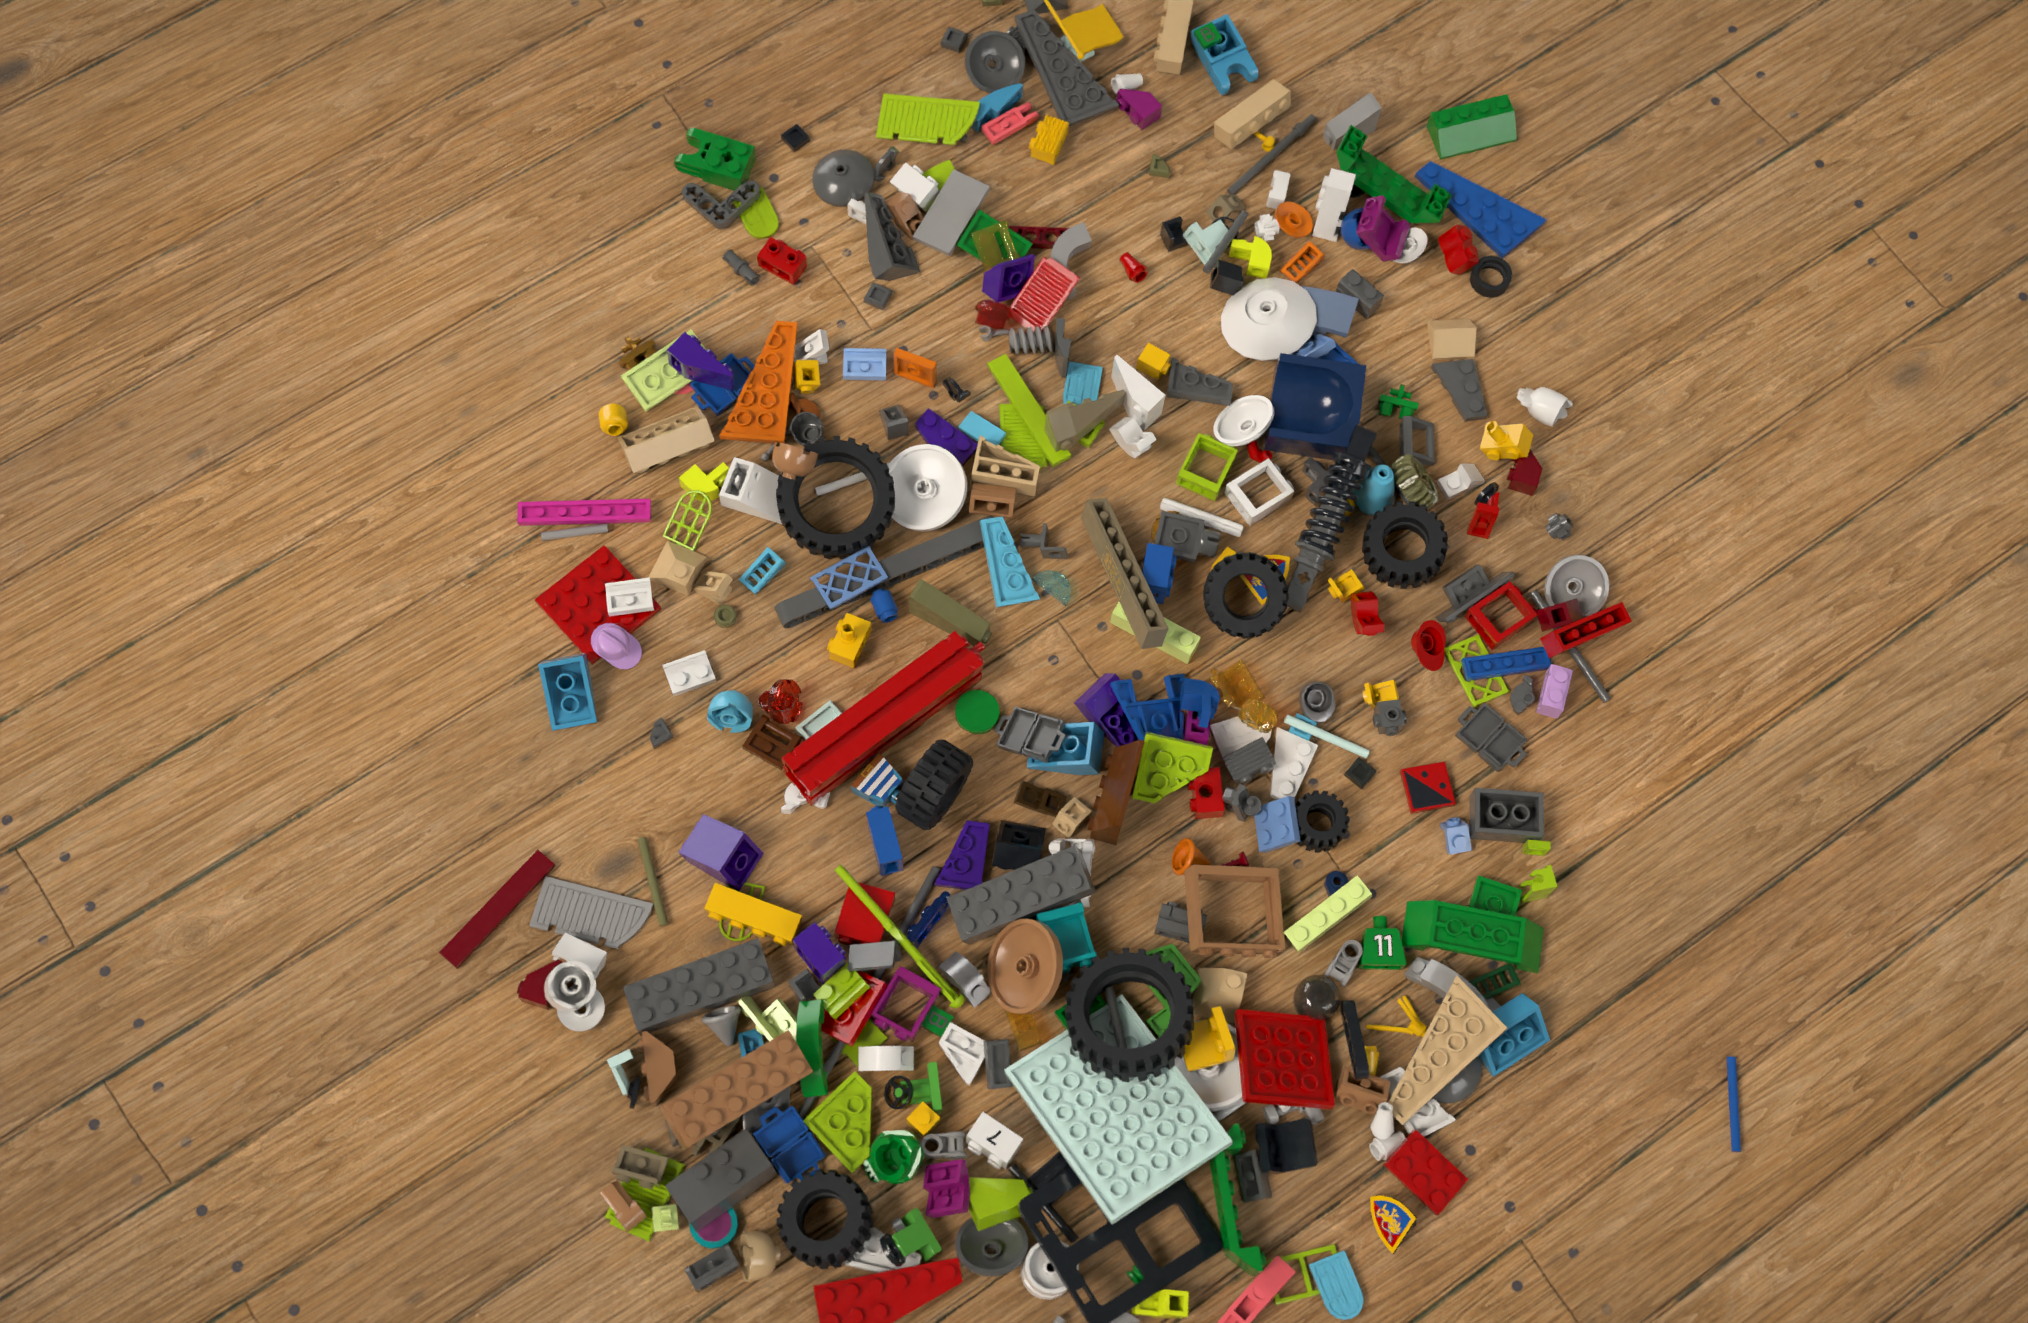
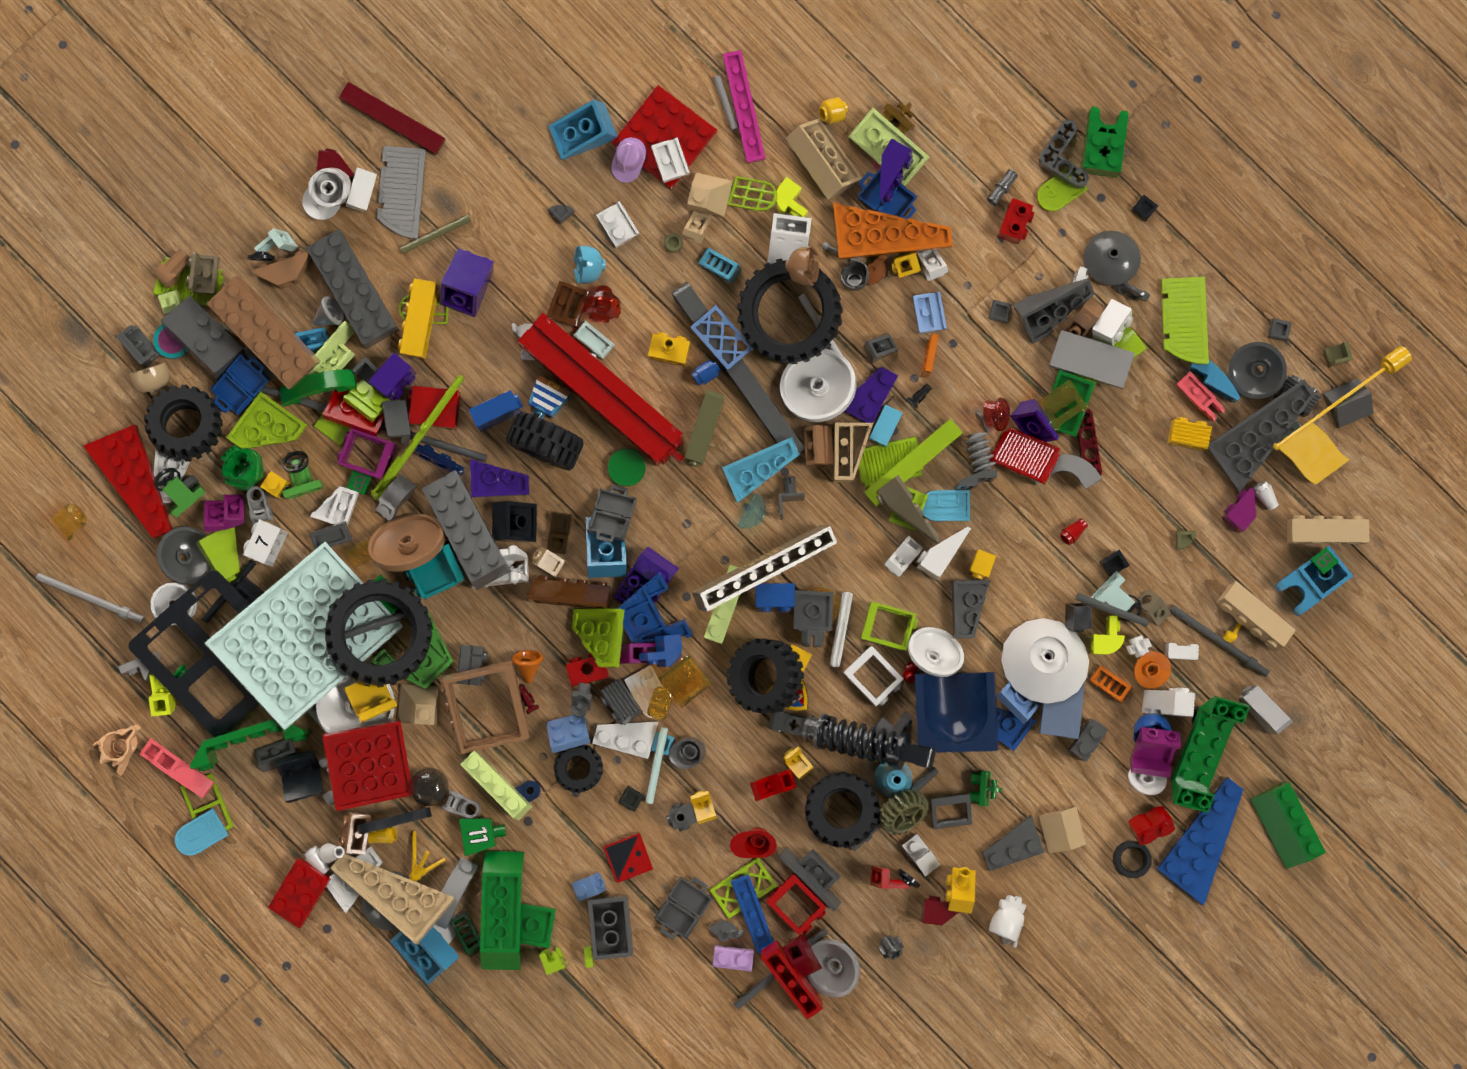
camera: 80 degrees right, 15 degrees up
white brick [859,1046,914,1071] -> none
shield [1370,1195,1417,1254] -> none

